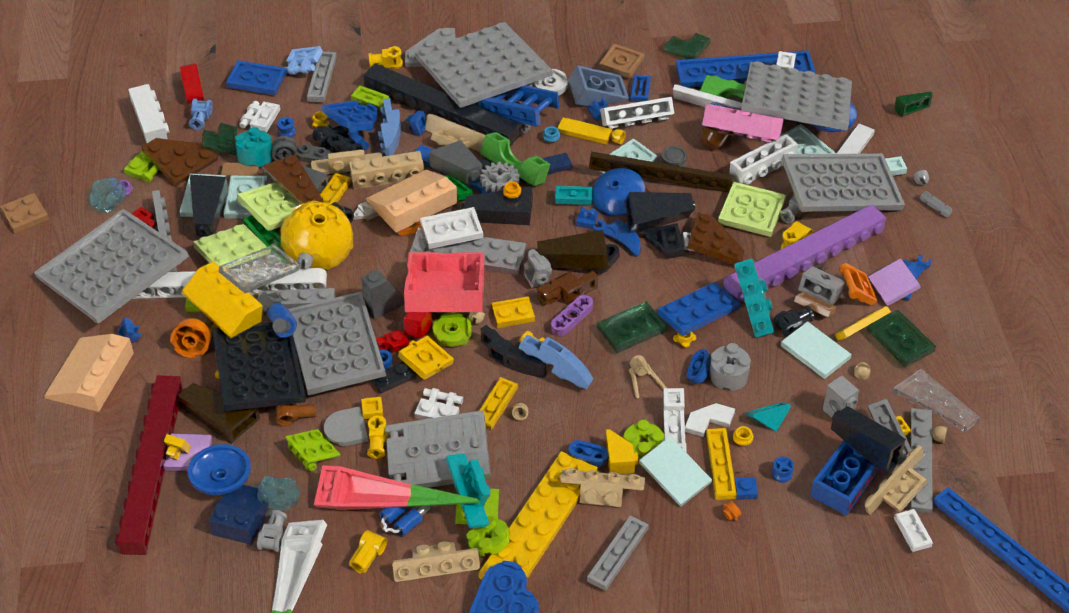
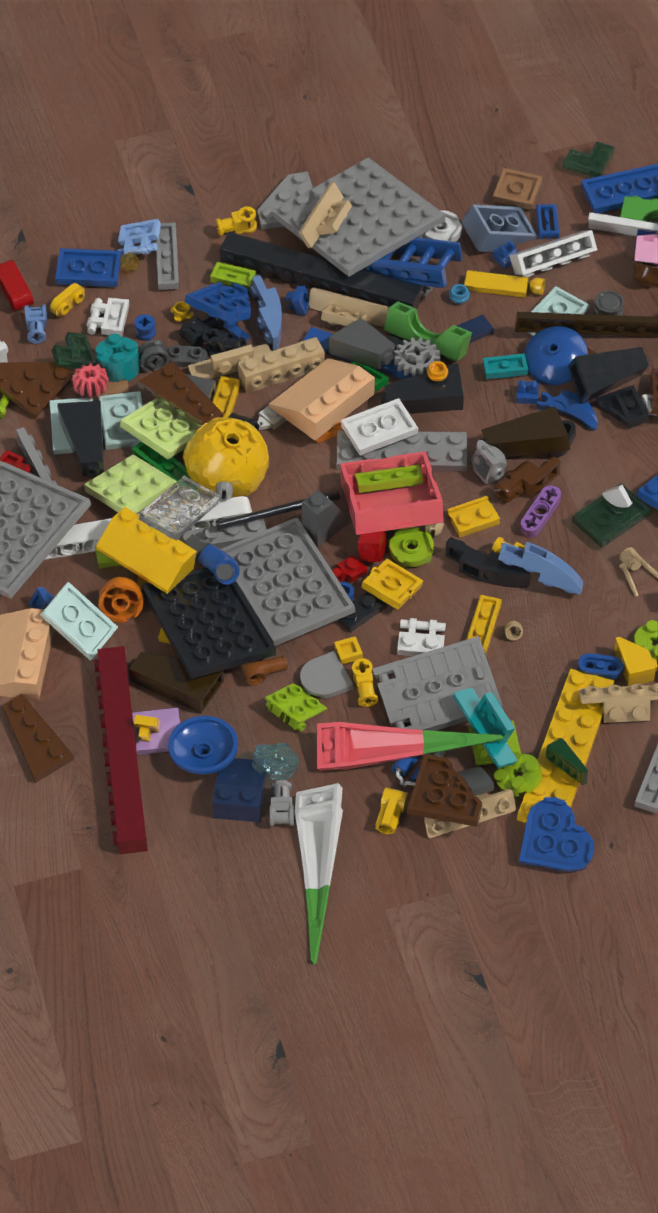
camera: 10 degrees left, 5 degrees up
none -> reddish brown wing [3,694,74,783]
none -> light aqua tile [40,582,118,660]
none -> yellow plate [50,283,85,317]
none -> coral gear [72,363,109,399]
none -> clear yellow plate [120,252,140,272]
none -> black bar [216,491,340,530]
none -> tan bracket [299,182,352,248]
none -> lime plate [355,465,424,493]
none -> reddish brown plate [407,754,483,827]
none -> dark grey slope [457,766,494,796]
none -> dark green slope [546,738,588,785]
none -> white tile [602,485,632,508]

